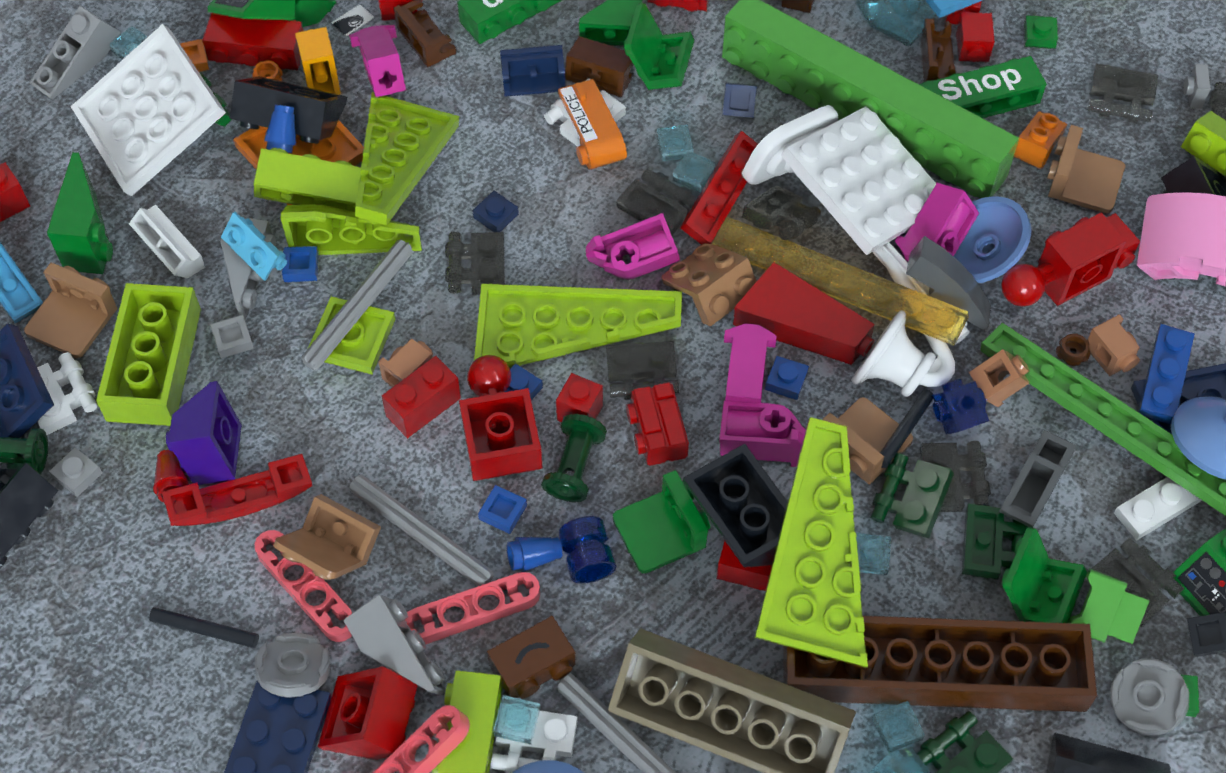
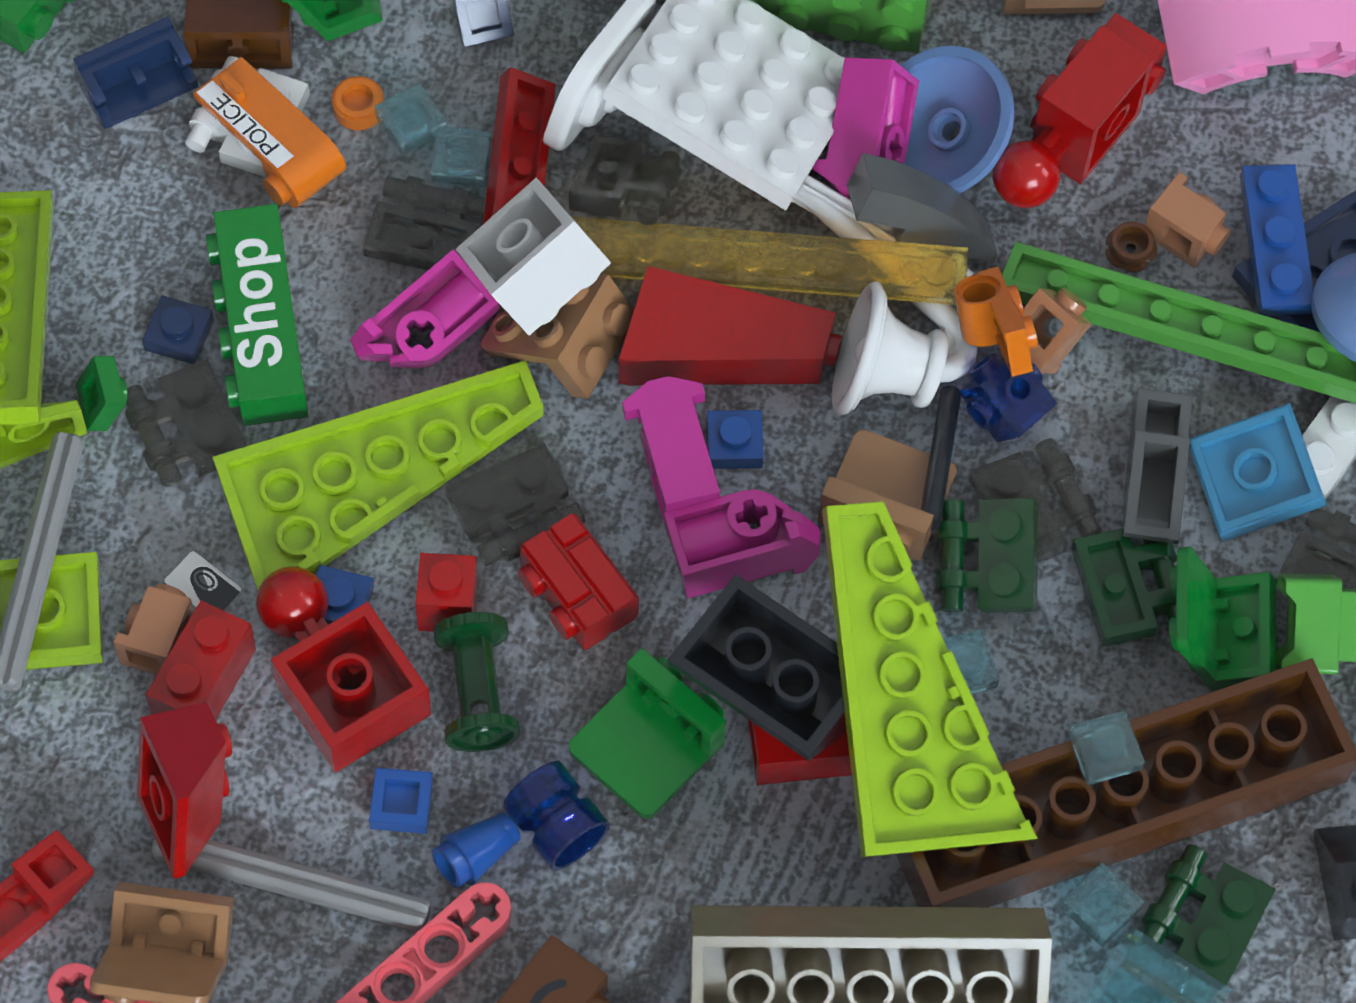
camera: 25 degrees left, 5 degrees up
none -> green plate [75,356,128,431]
none -> red slope [137,702,232,879]
none -> sticker [165,551,241,610]
none -> green brick [206,203,309,426]
none -> orange tile [331,76,385,131]
none -> white brick [456,177,611,336]
none -> orange plate [954,267,1038,377]
none -> clear light blue plate [1068,710,1145,785]
none -> dark azure tile [1189,403,1327,542]

